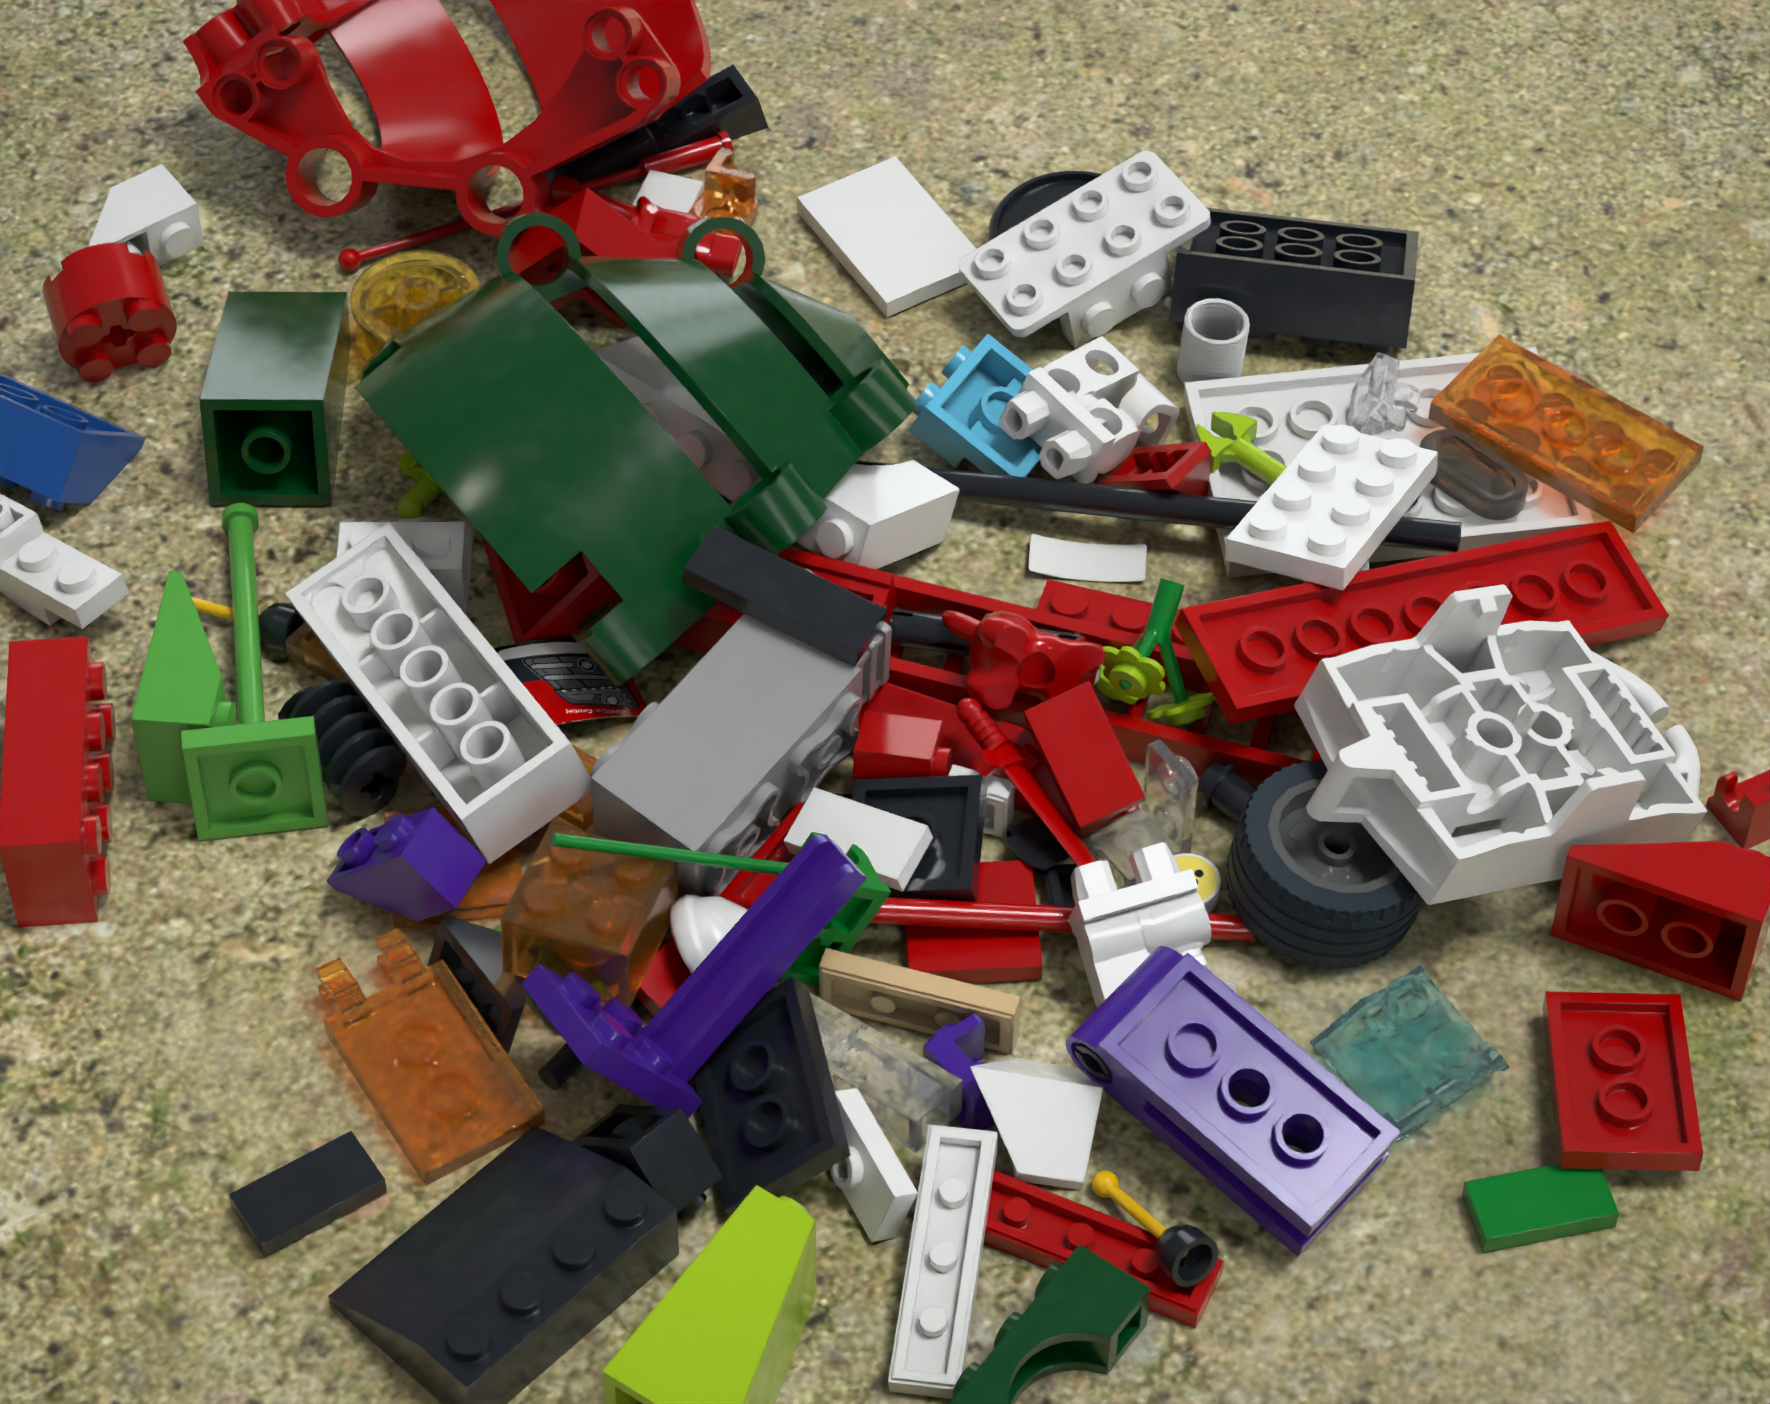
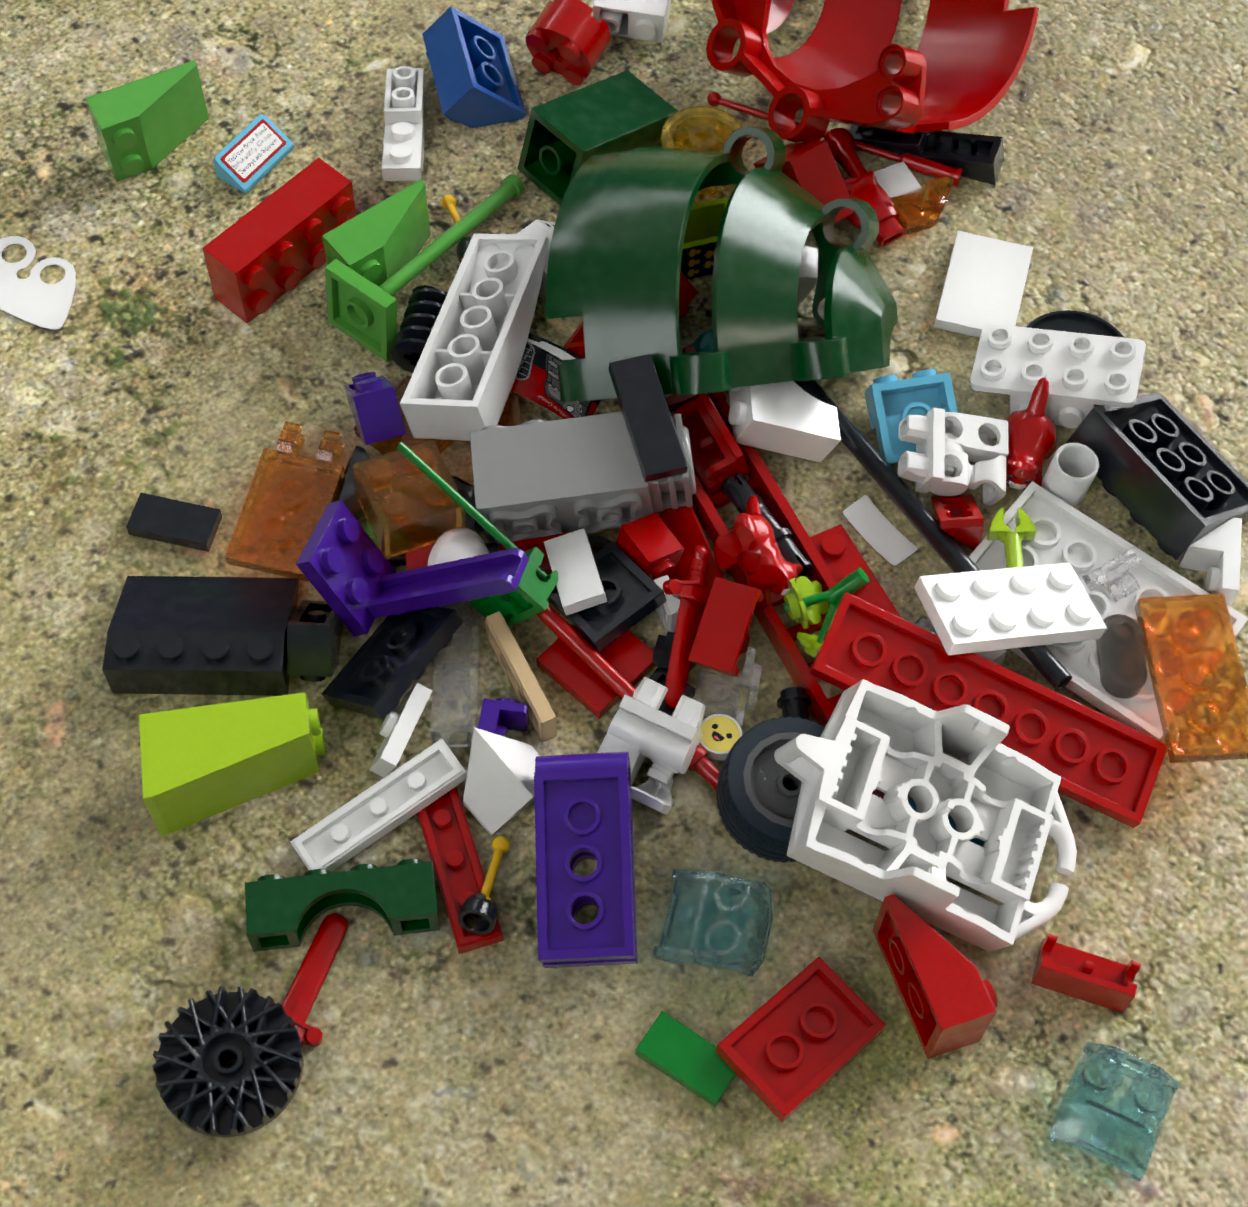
camera: 45 degrees right, 10 degrees up
none -> red animal [993,377,1057,491]
none -> white slope [1180,517,1242,606]

